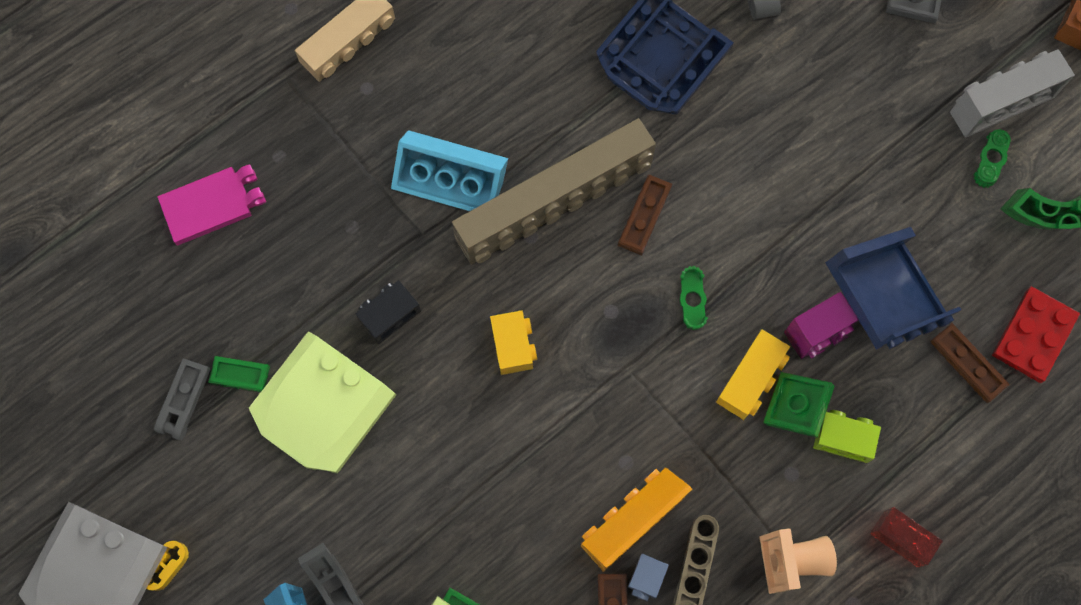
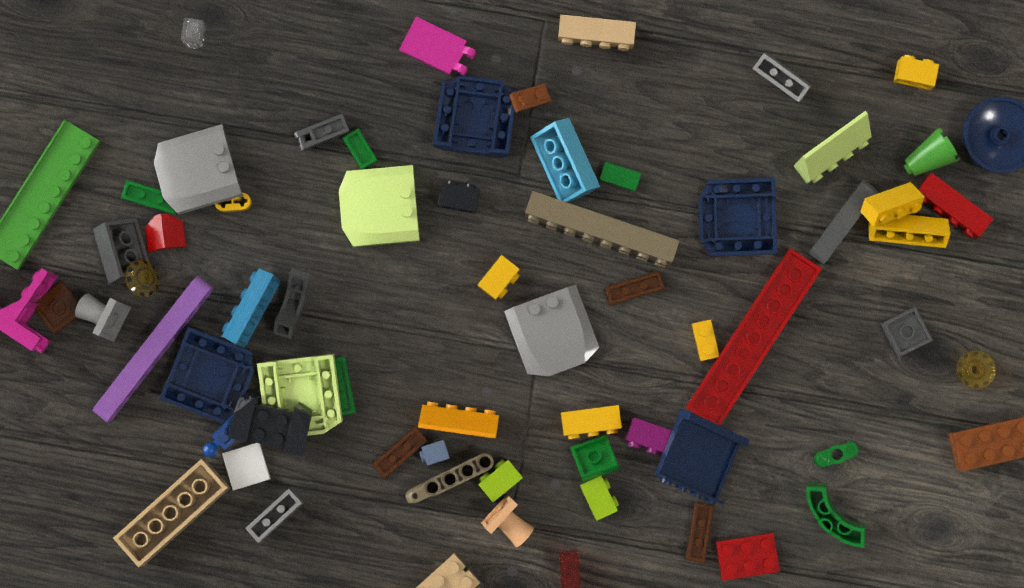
camera: 50 degrees right, 10 degrees up
green piece [680,266,708,330] -> none
light grey brick [950,49,1075,138] -> none
none -> dark blue wedge [433,75,517,158]
none -> lime brick [478,459,523,502]
none -> light grey wedge [504,285,599,377]
none -> dark orange plate [509,84,551,113]
none -> green tile [599,162,641,192]
none -> red plate [685,248,822,426]
none -> yellow plate [691,320,719,361]

